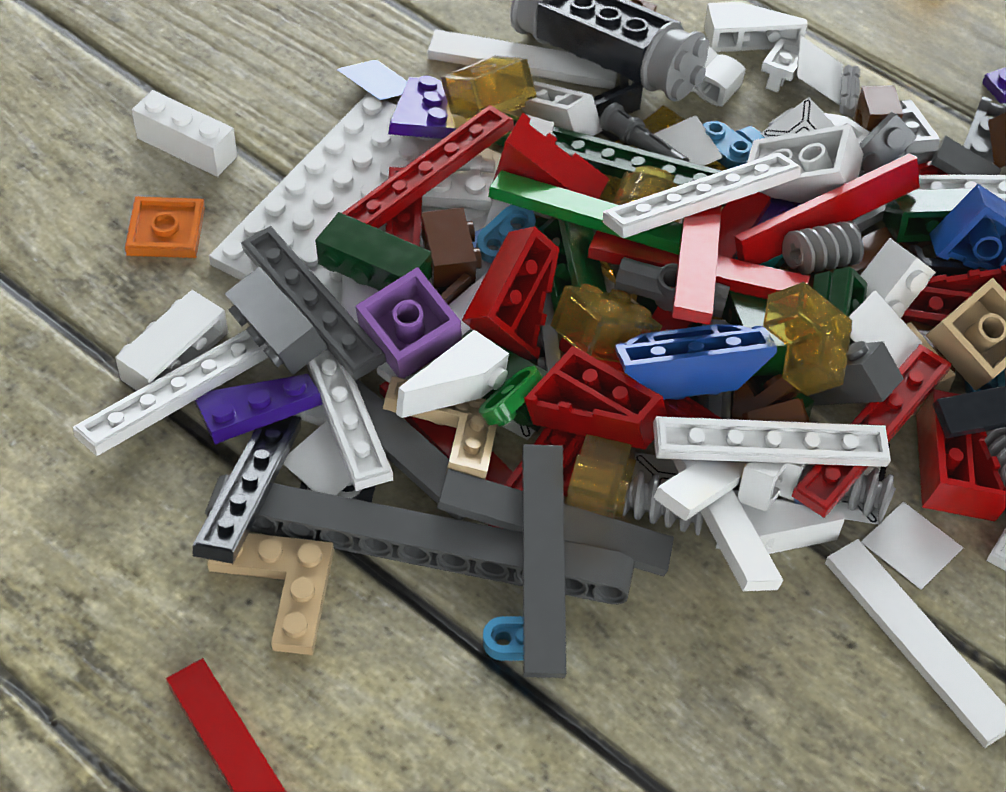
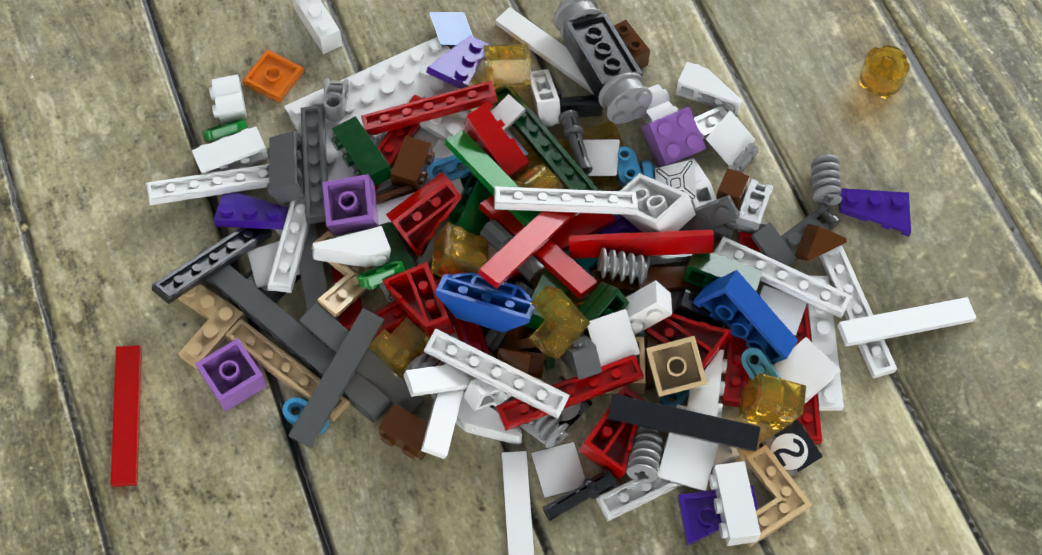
camera: 30 degrees right, 10 degrees up
none -> medium lavender brick [195,338,267,412]
none -> green plate [202,118,248,143]
none -> white brick [209,74,247,124]
none -> tan tile [225,319,350,422]
none -> light grey piece [323,78,349,122]
none -> reddish brown brick [378,404,428,460]
none -> black pin [542,467,617,521]
none -> medium lavender brick [641,106,706,168]
none -> light grey piece [811,154,842,206]

